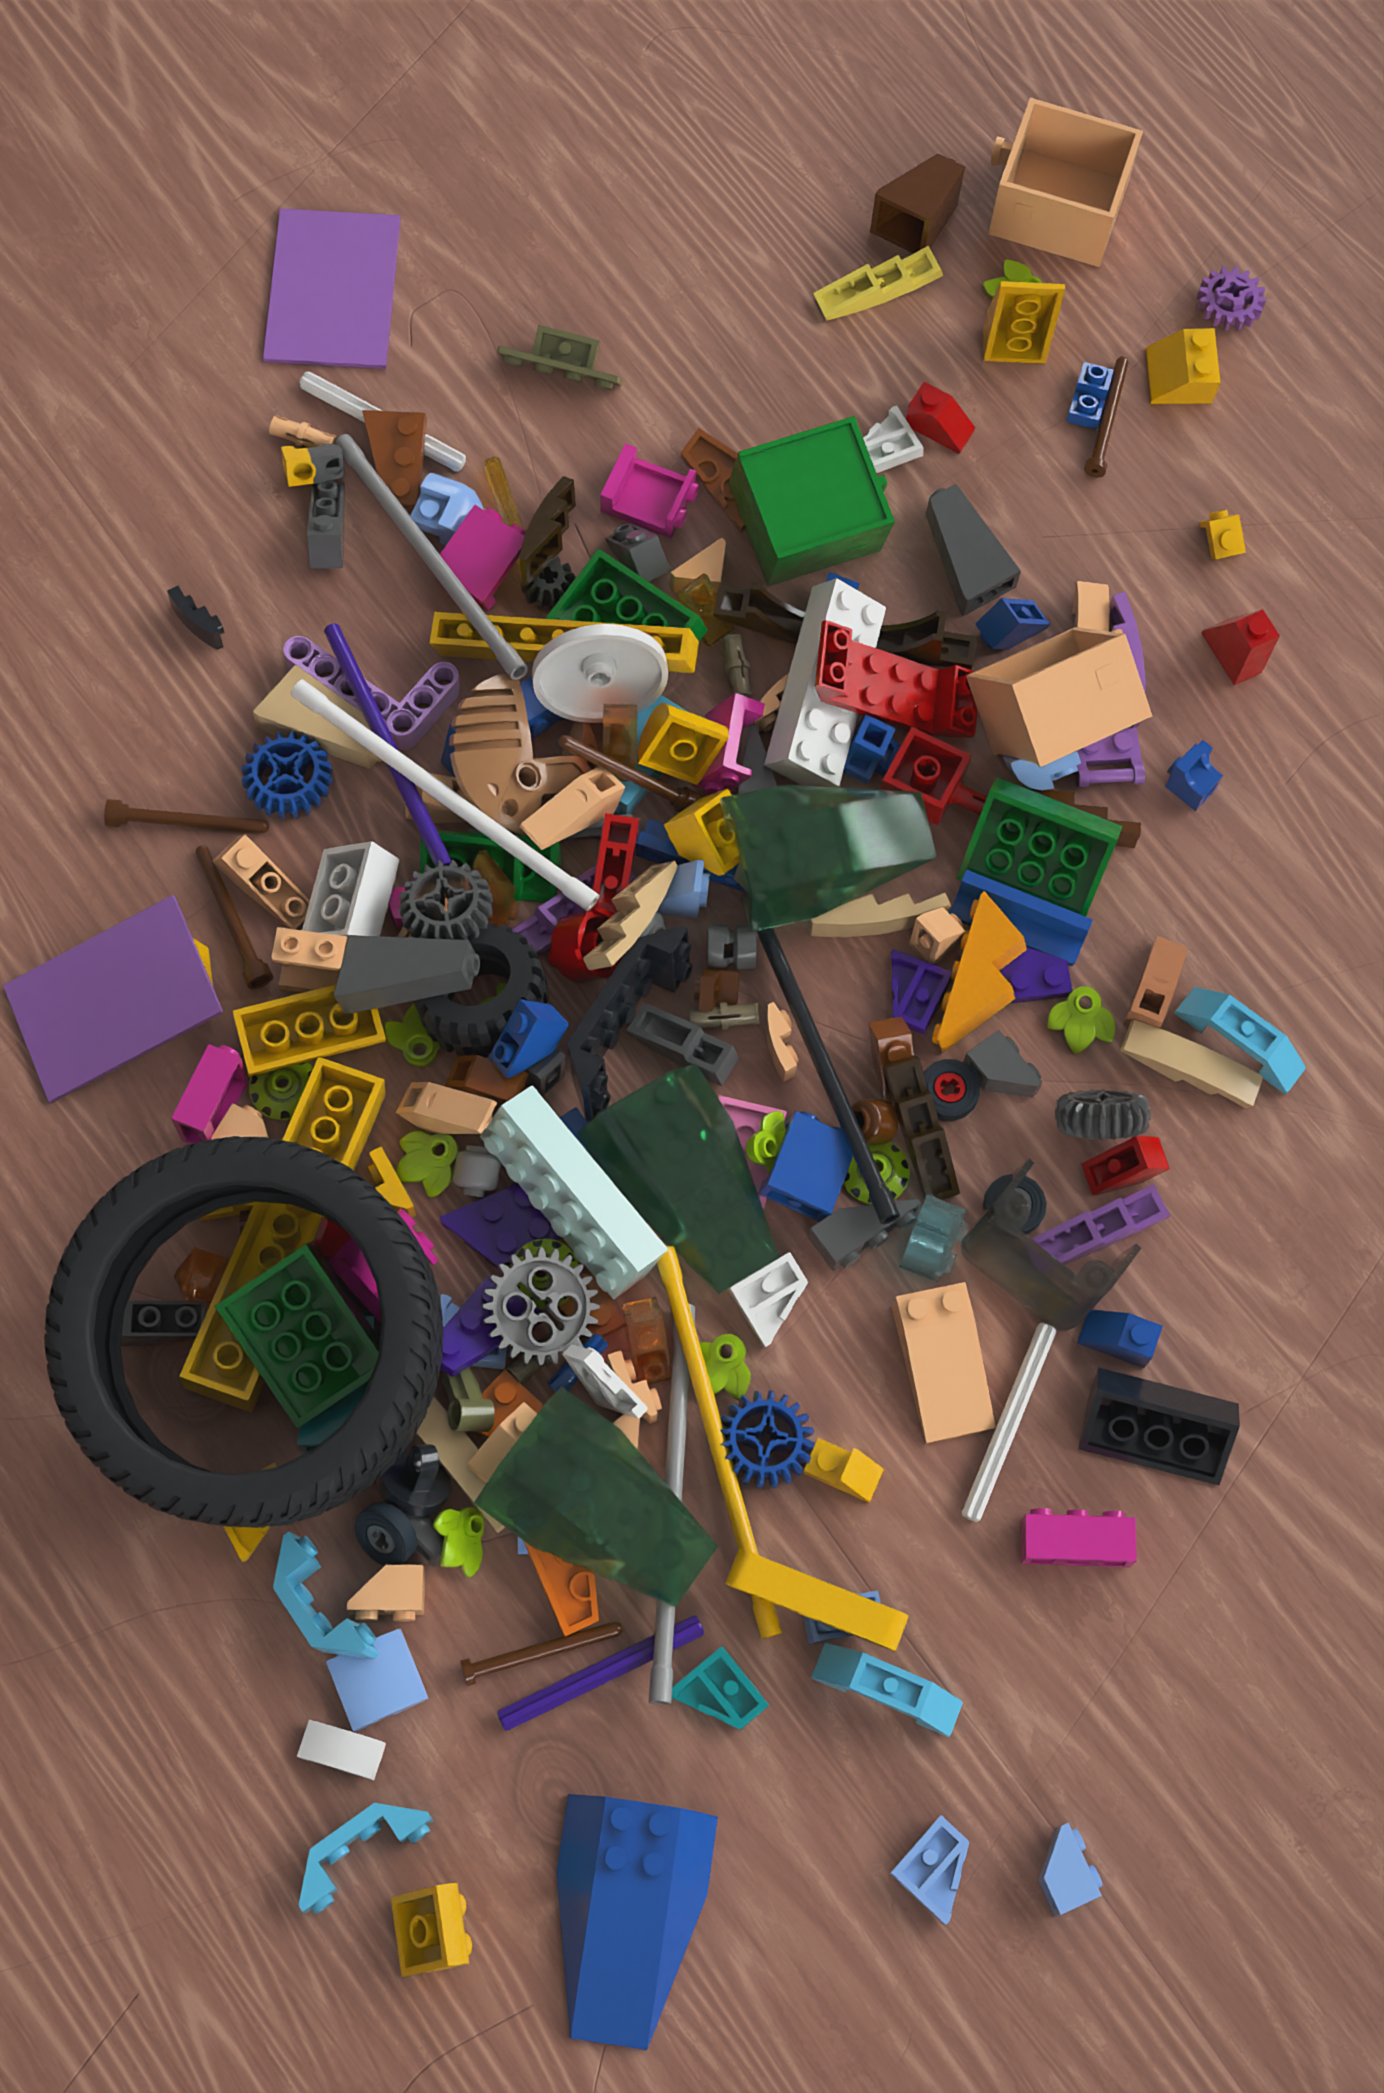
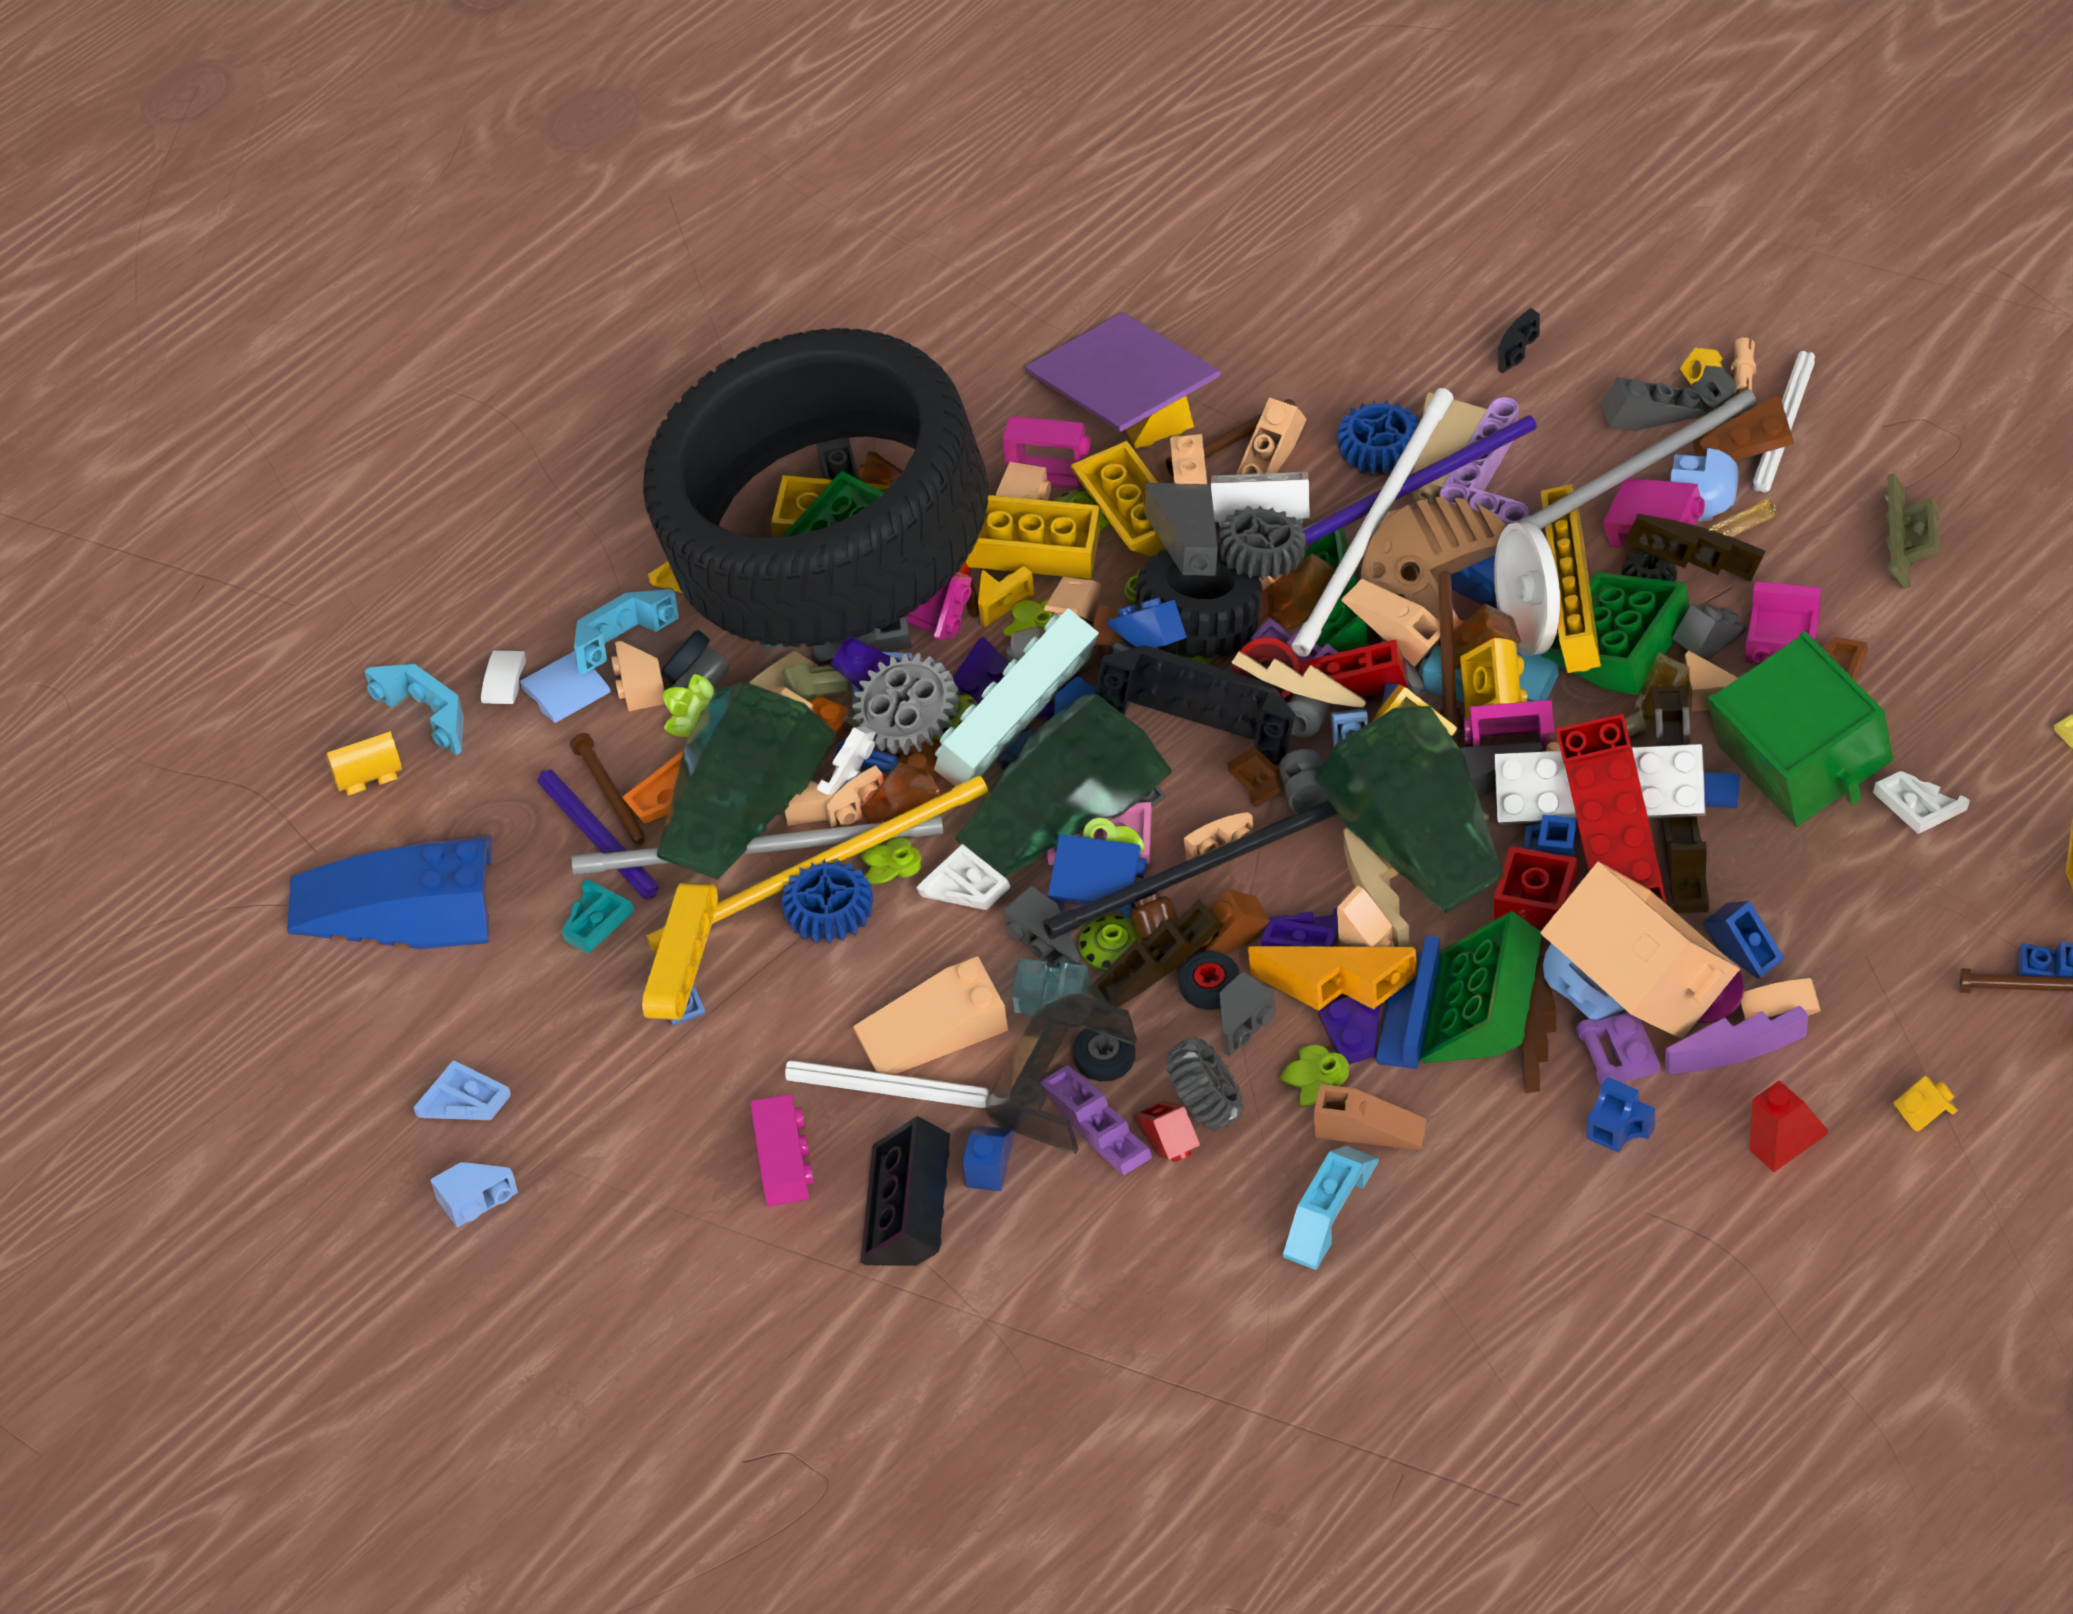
camera: 90 degrees right, 20 degrees down
reddish brown piece [104,799,269,833] -> none
medium lavender piece [263,208,401,369] -> none
black tile [377,1444,452,1517] -> none
dark grey slope [627,1003,739,1086] -> none
dark tan pin [689,1002,759,1030] -> none
yellow slope [803,1438,884,1503] -> none
medium azure slope [811,1643,963,1738] -> none
red slope [906,382,975,454] -> none
dark grey slope [926,484,1021,616] -> none
tan slope [1120,1020,1263,1109] -> none

